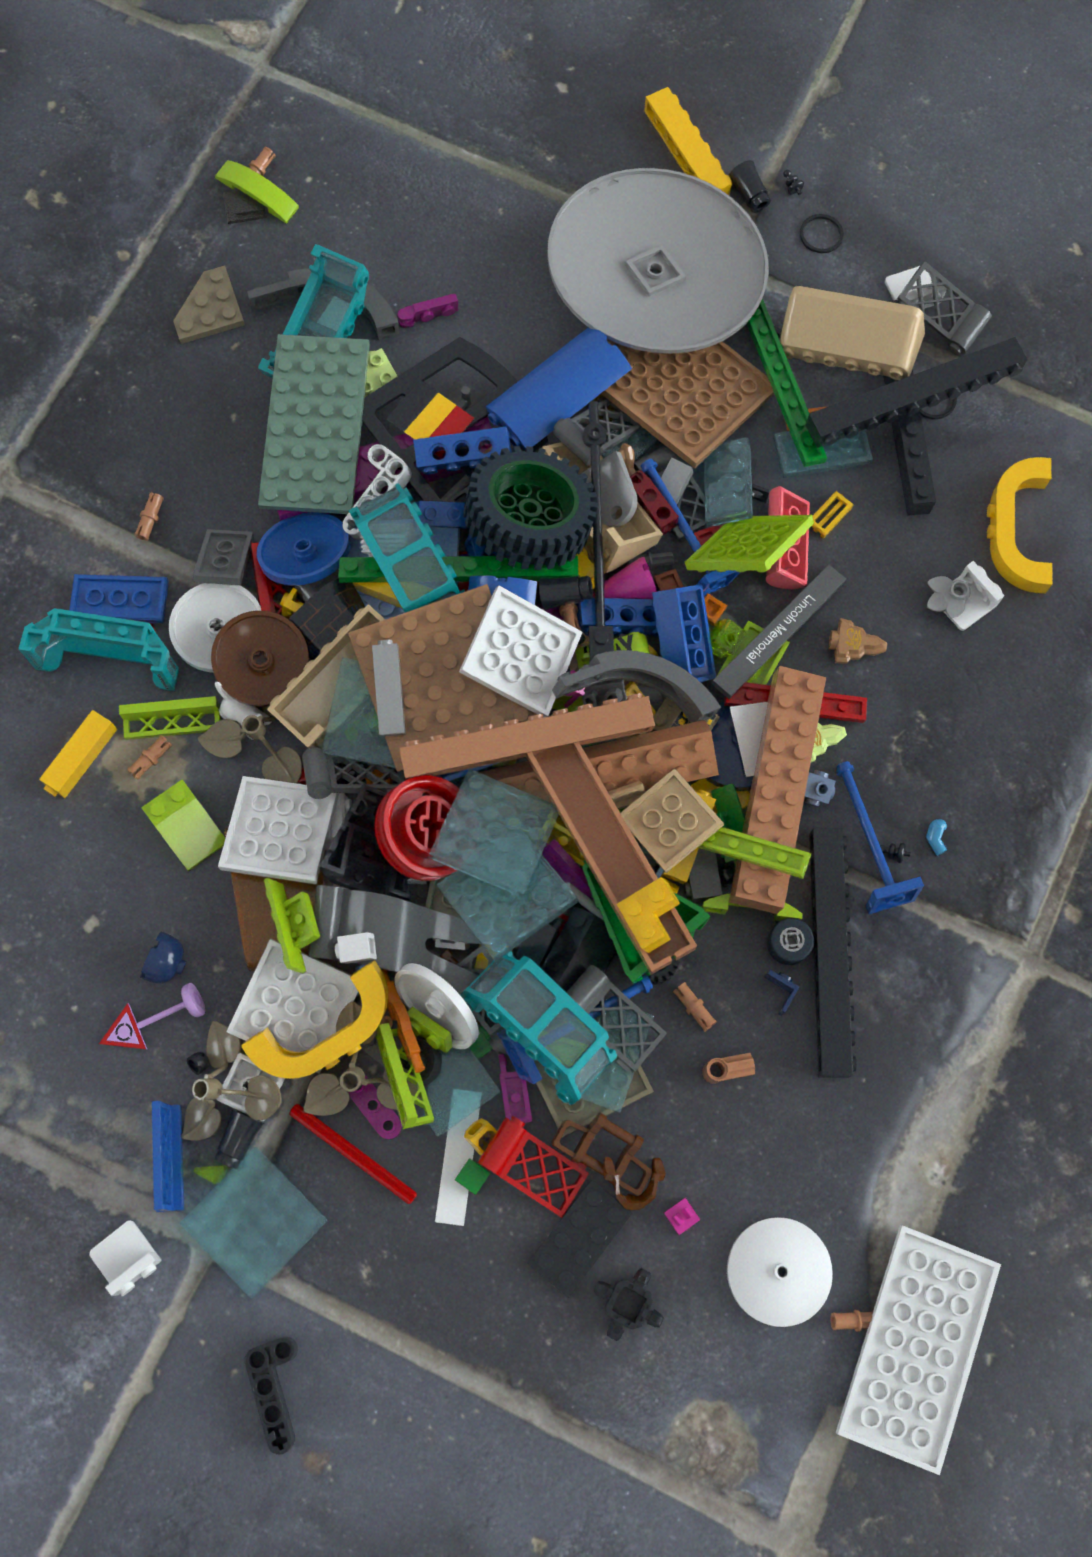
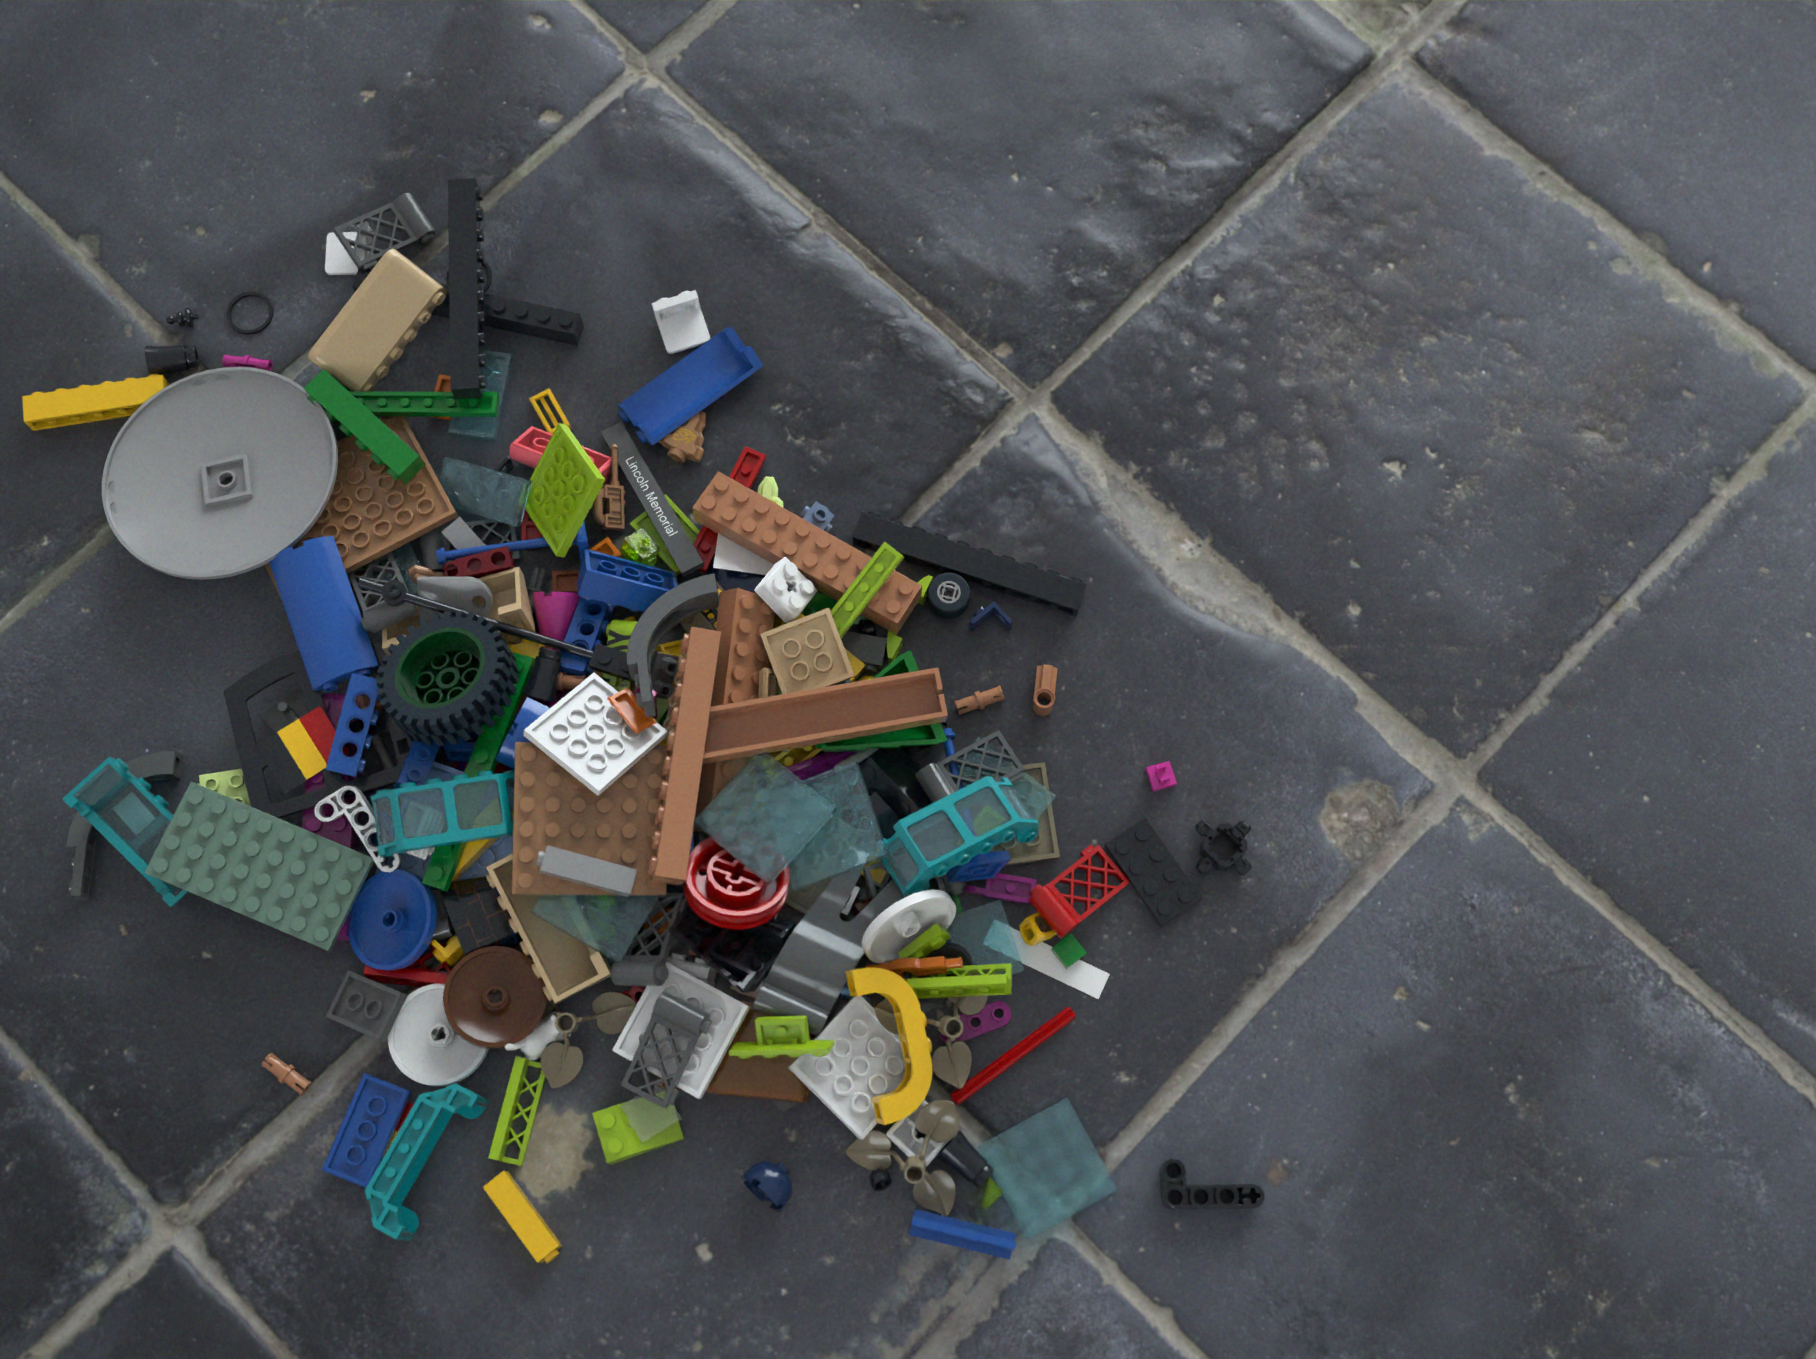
camera: 70 degrees left, 0 degrees up
white bracket [89,1221,162,1296] -> none
lavender piece [99,983,205,1049] -> none
nougat pin [127,735,172,780] -> none
dark tan plate [173,266,245,344] -> none
white brick [335,932,377,964] -> none
magenta hinge [397,294,459,328] -> none
reddish brown bar [552,1112,652,1196] -> none
reddish brown helmet [603,1157,666,1210] -> none
yellow brick [617,877,680,953] -> none
white dish [727,1218,832,1327] -> none
nougat axle [830,1310,873,1332] -> none
blue tile [836,761,924,914] -> none
white plate [836,1225,1001,1475] -> none
black hair [880,843,911,863] -> none
dark azure arm [926,819,947,856] -> none
light grey plate [927,576,971,619] -> none
yellow arch [987,457,1052,594] -> none
none -> dark pink pin [222,354,273,372]
none -> green brick [304,369,426,484]
none -> medium nougat piece [593,444,626,531]
none -> orange tile [607,687,657,734]
none -> blue cylinder [616,327,764,446]
none -> dark grey piece [621,991,712,1108]
none -> clear piece [621,1082,681,1143]
none -> white brick [755,557,817,624]

